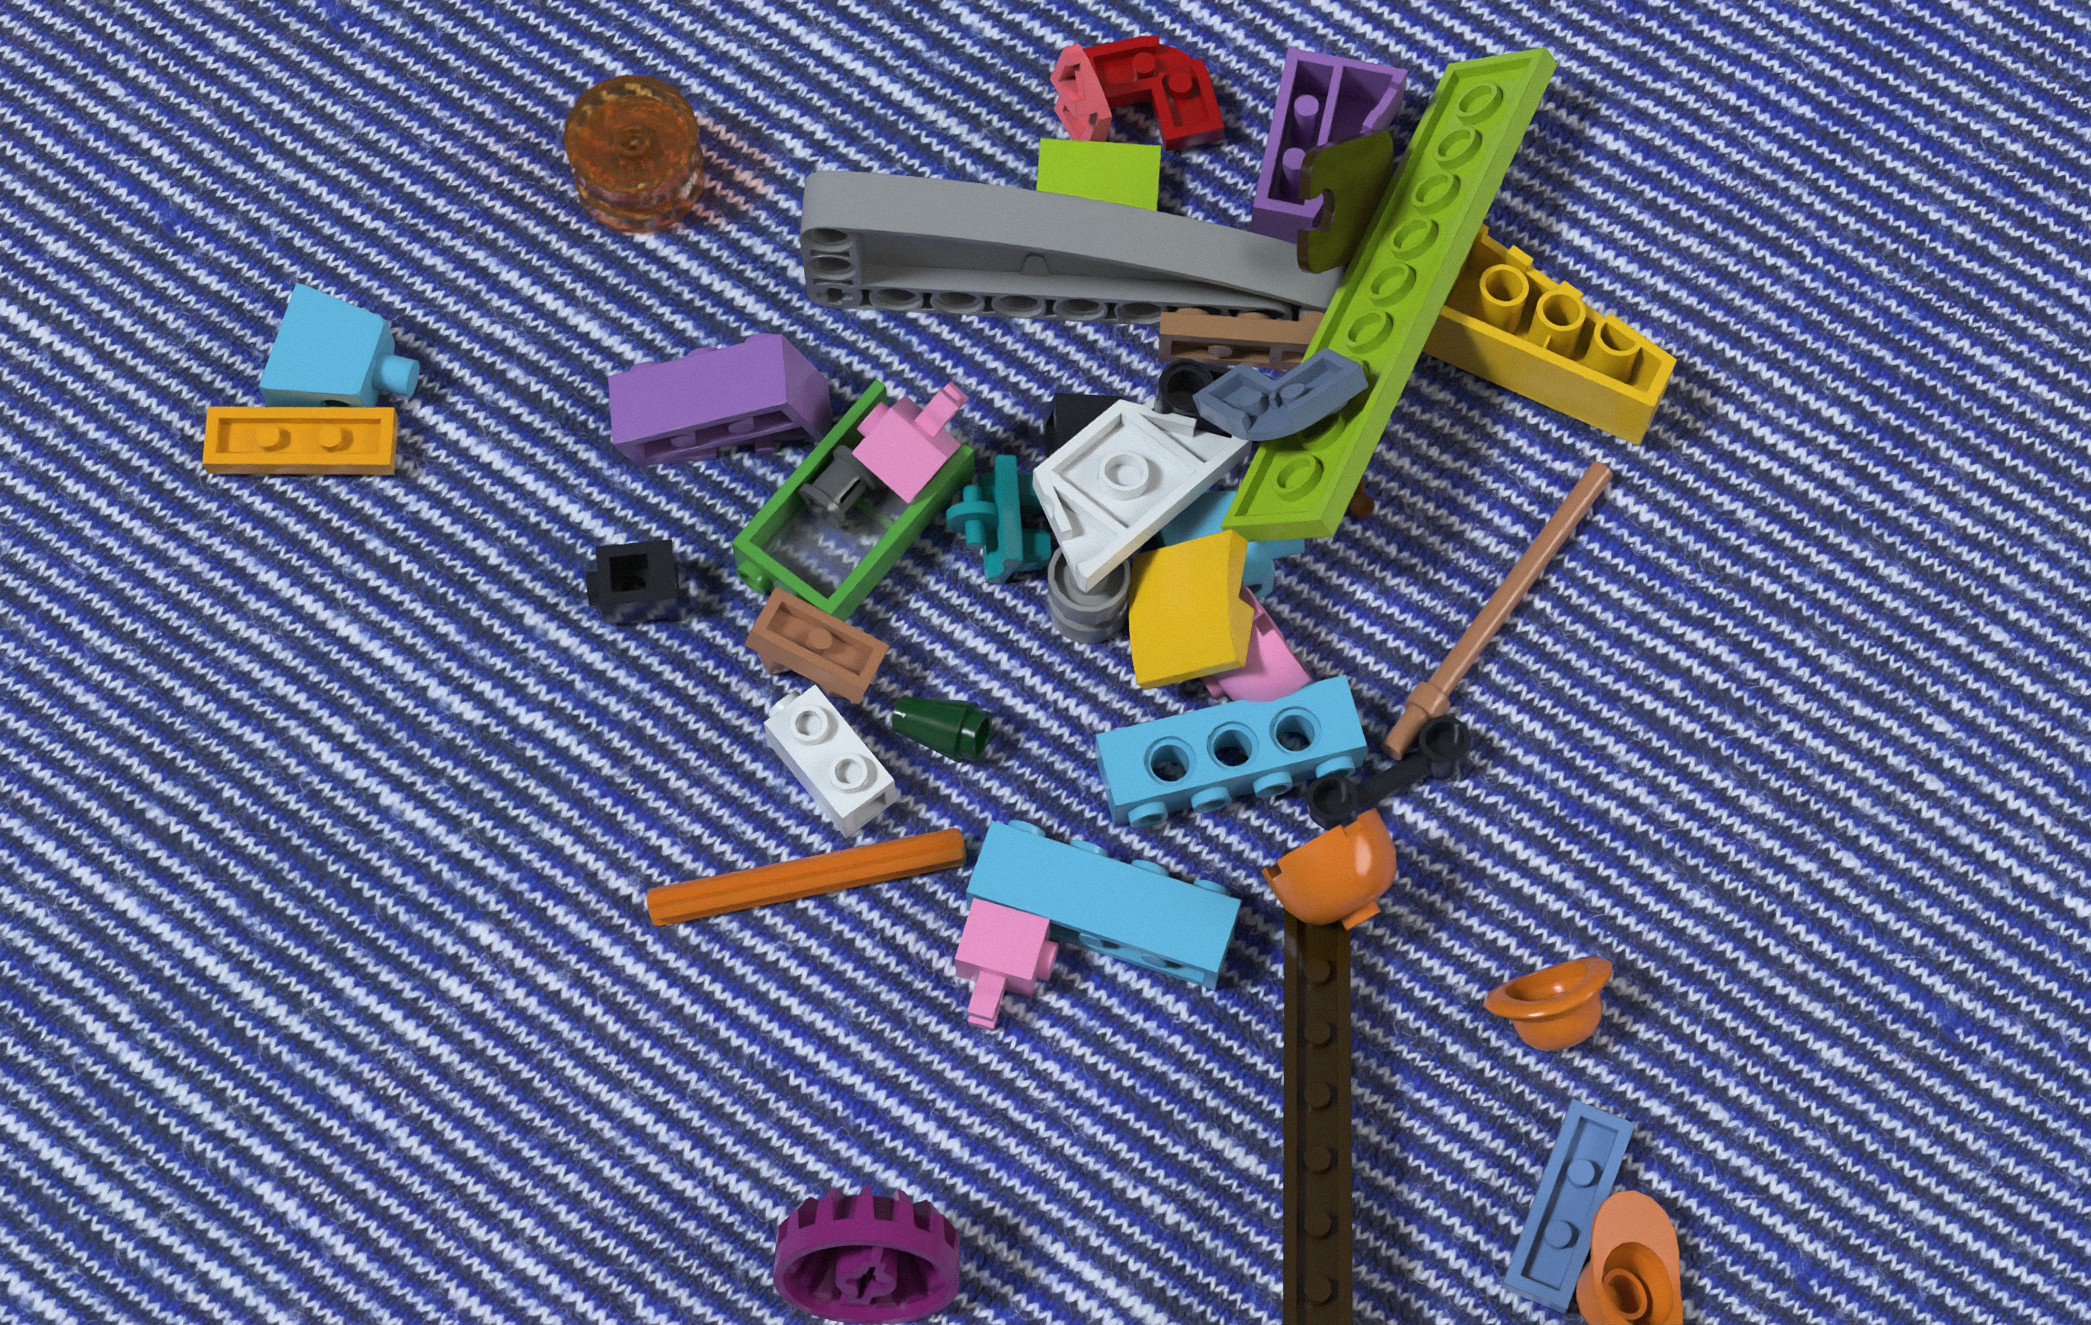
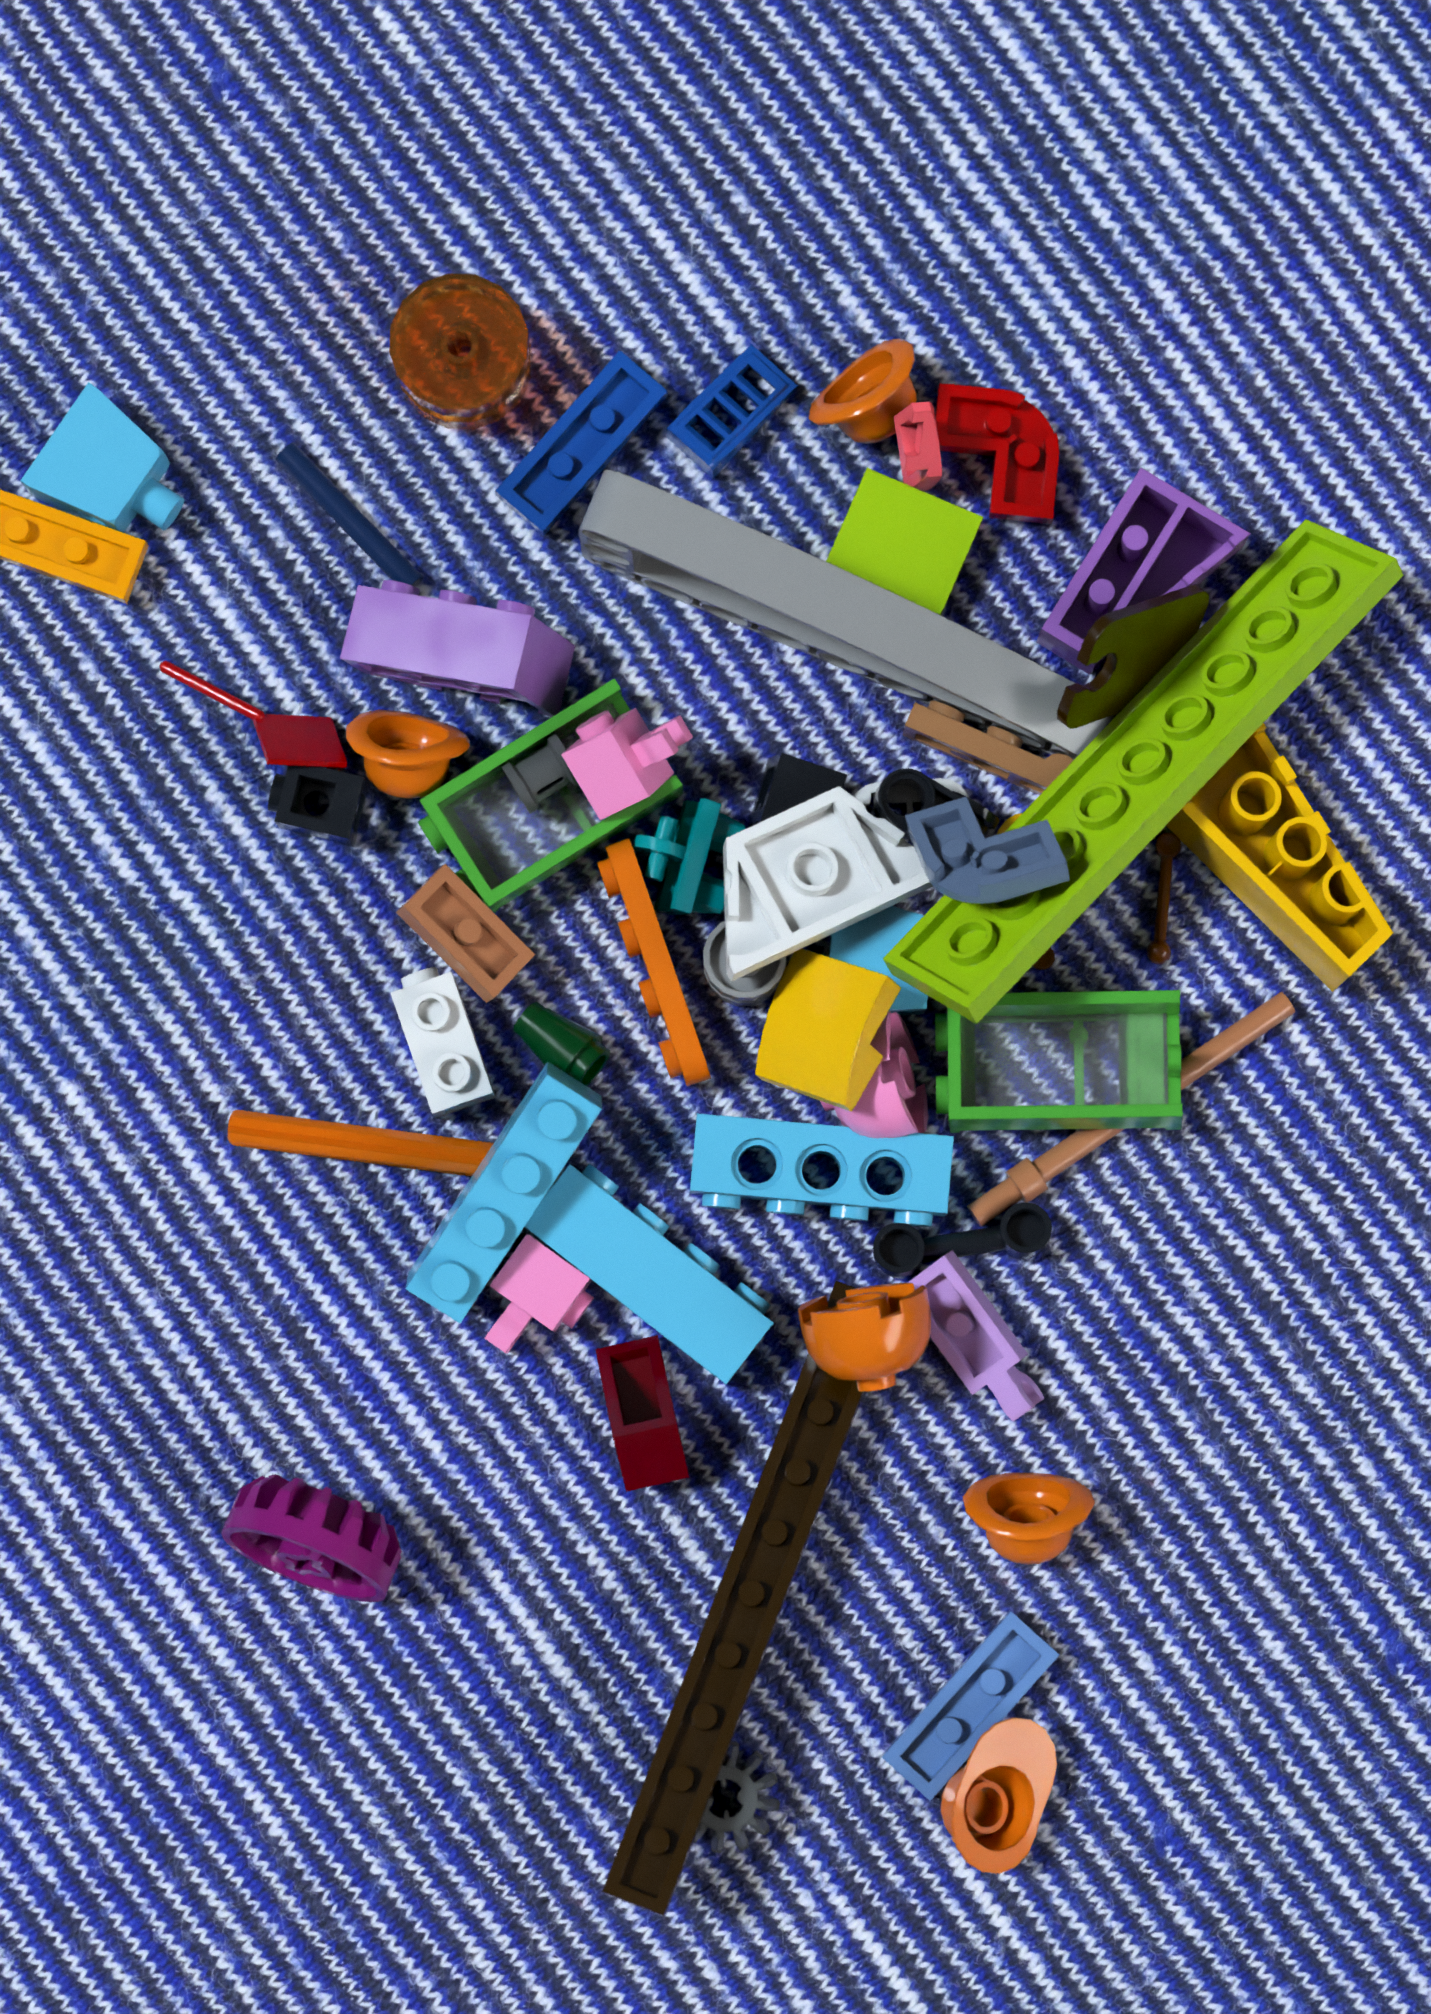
camera: 20 degrees right, 15 degrees up
none -> red piece [159,661,347,768]
none -> dark blue bar [276,442,424,587]
none -> orange hat [346,710,470,799]
none -> medium azure brick [406,1062,602,1323]
none -> blue plate [495,350,668,536]
none -> dark red slope [595,1335,689,1492]
none -> orange plate [597,838,711,1086]
none -> blue slope [666,344,798,479]
none -> orange hat [808,338,917,444]
none -> lavender plate [907,1250,1044,1422]
none -> door [935,990,1183,1133]
none -> reddish brown hinge [1146,833,1181,964]

